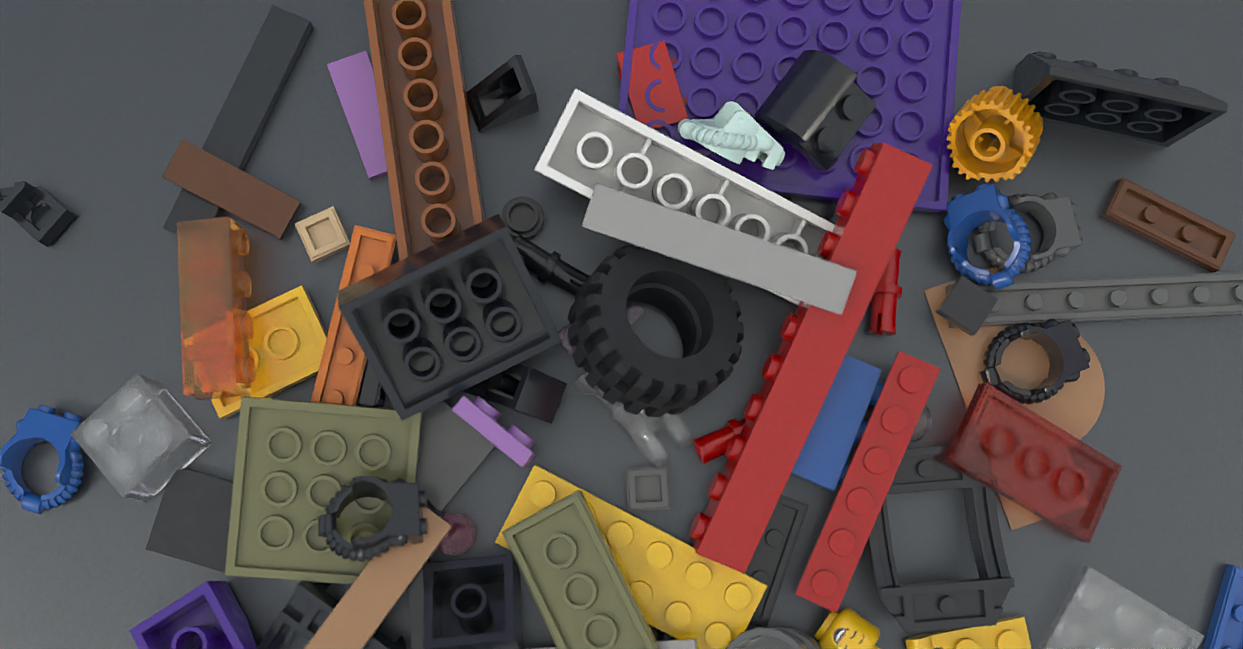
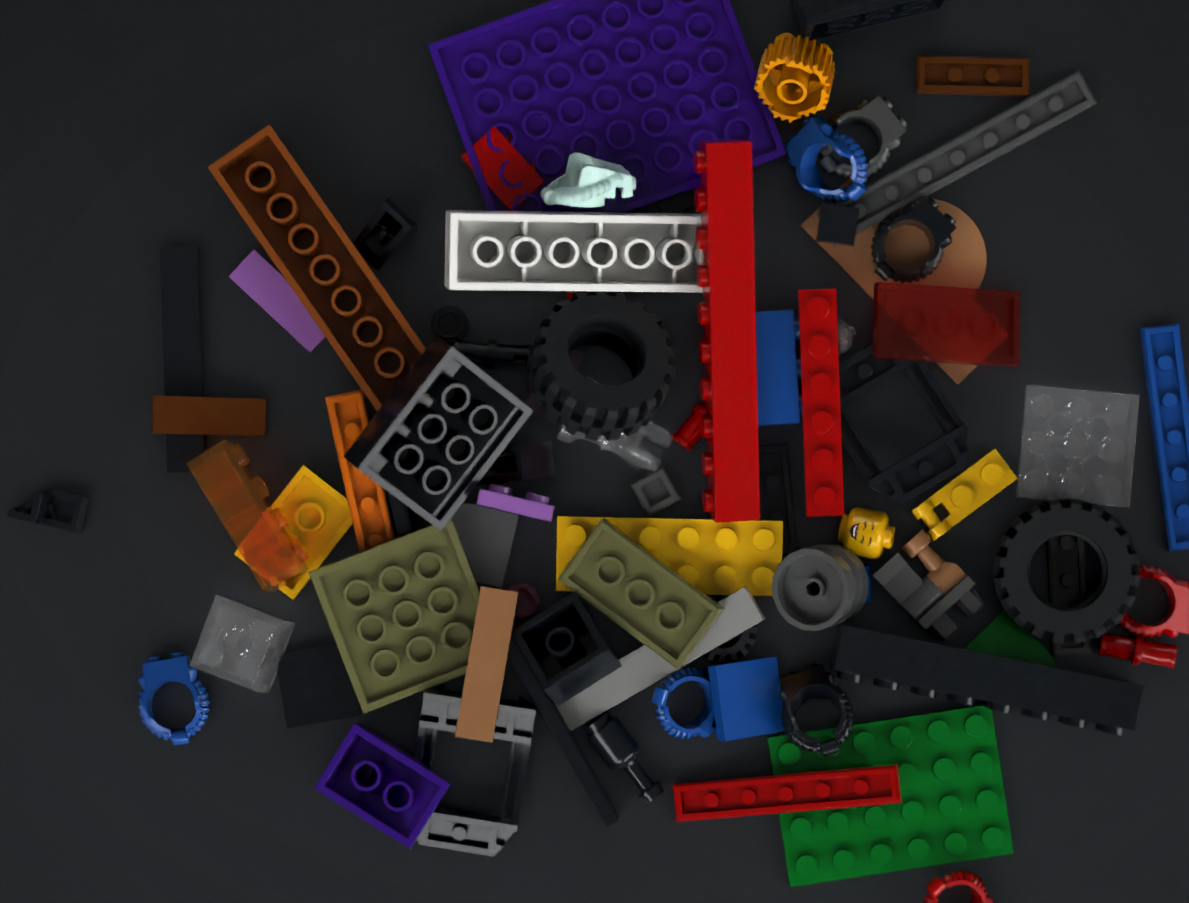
camera: 20 degrees left, 5 degrees up
tan tile [295,206,351,264] -> none
black piece [318,476,428,562] -> none
light grey tile [582,183,857,315] -> none
black brick [754,50,877,171] -> none
red pin [868,248,902,336] -> none

